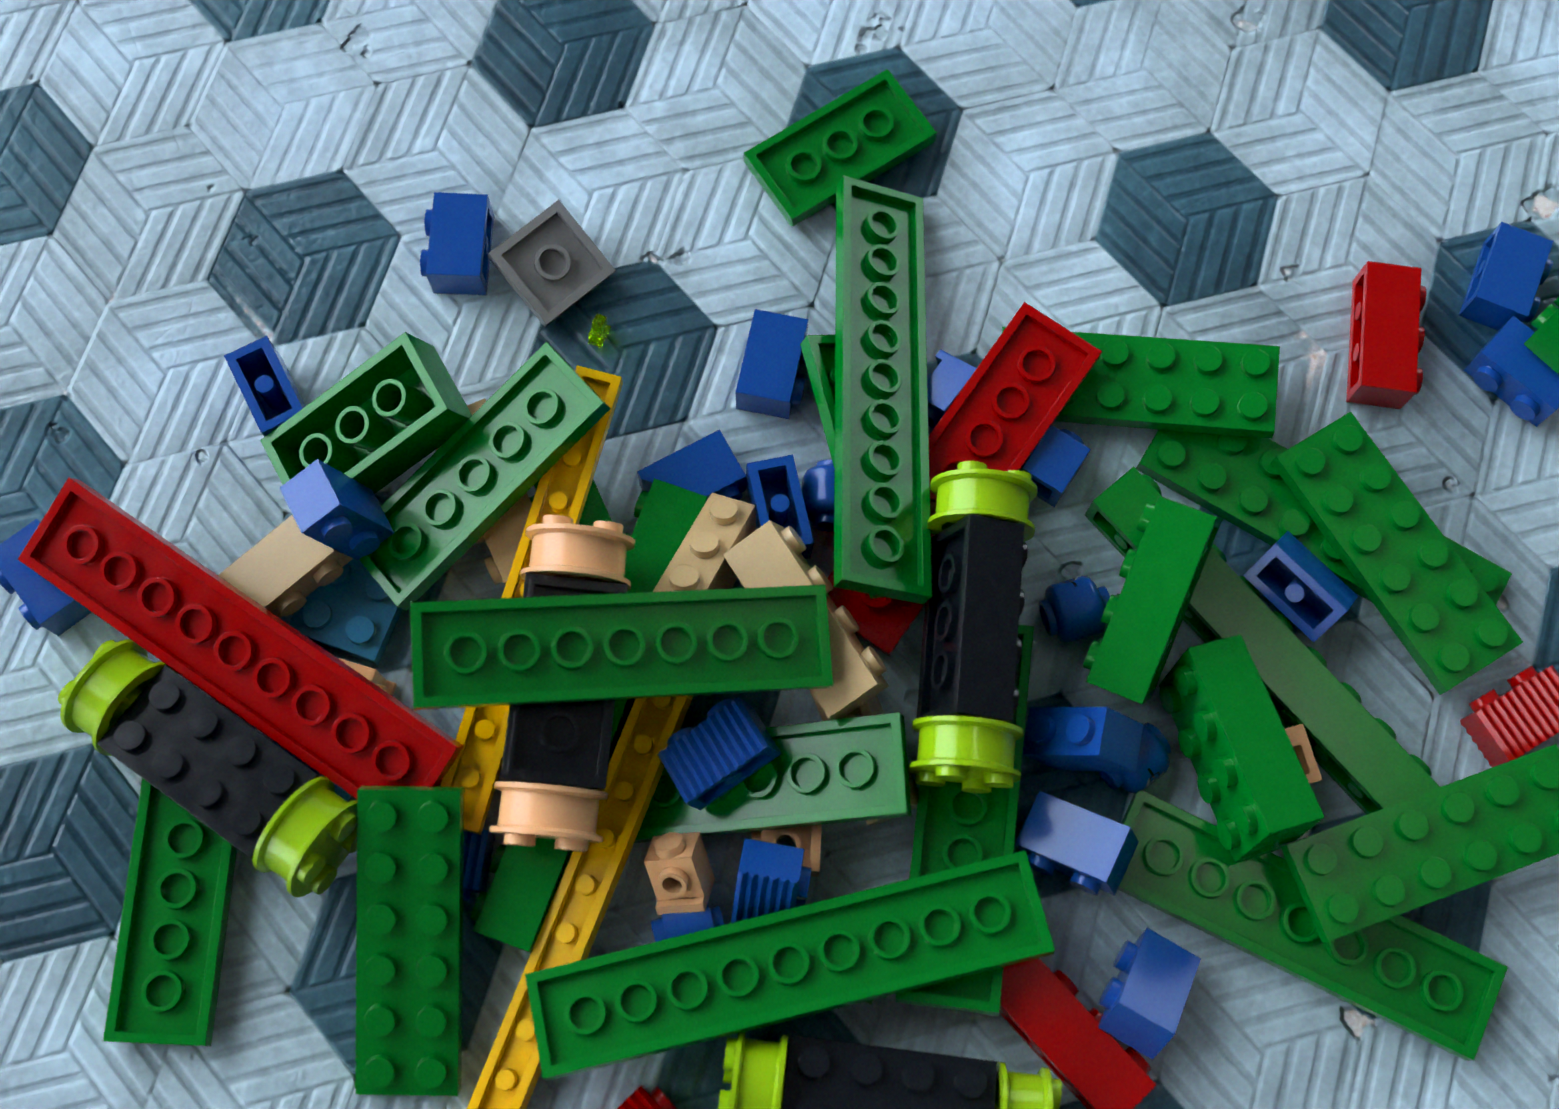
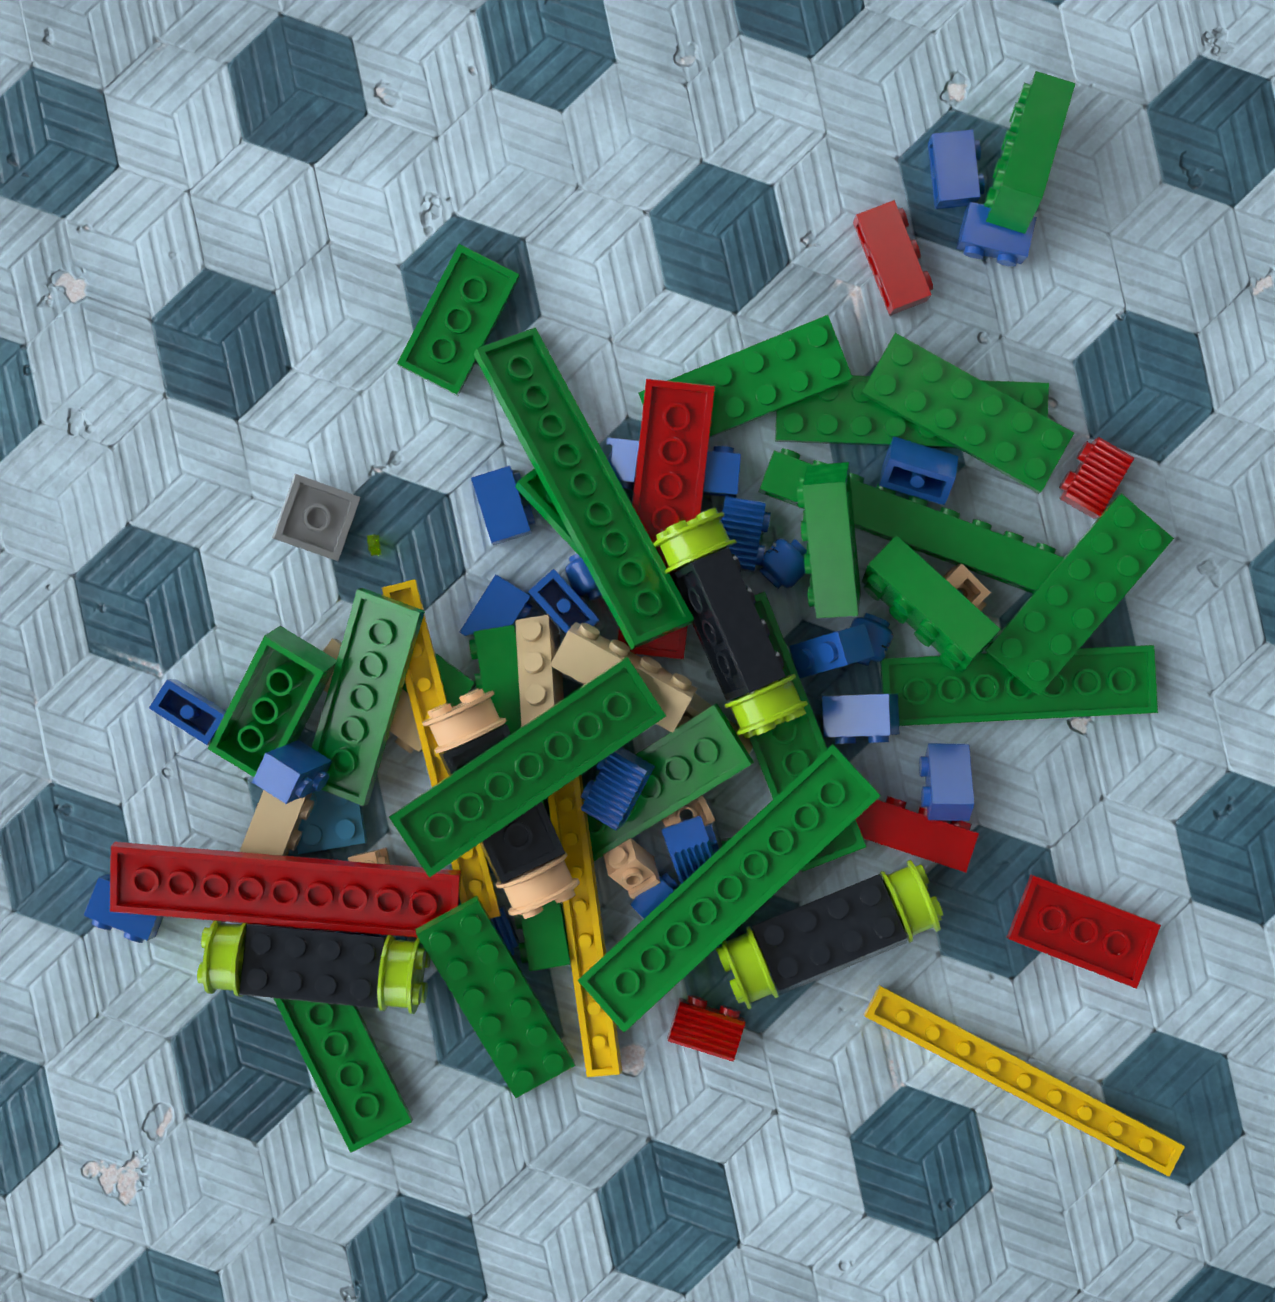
camera: 25 degrees left, 15 degrees up
blue brick [420,192,494,295] -> none
none -> blue brick [721,496,771,572]

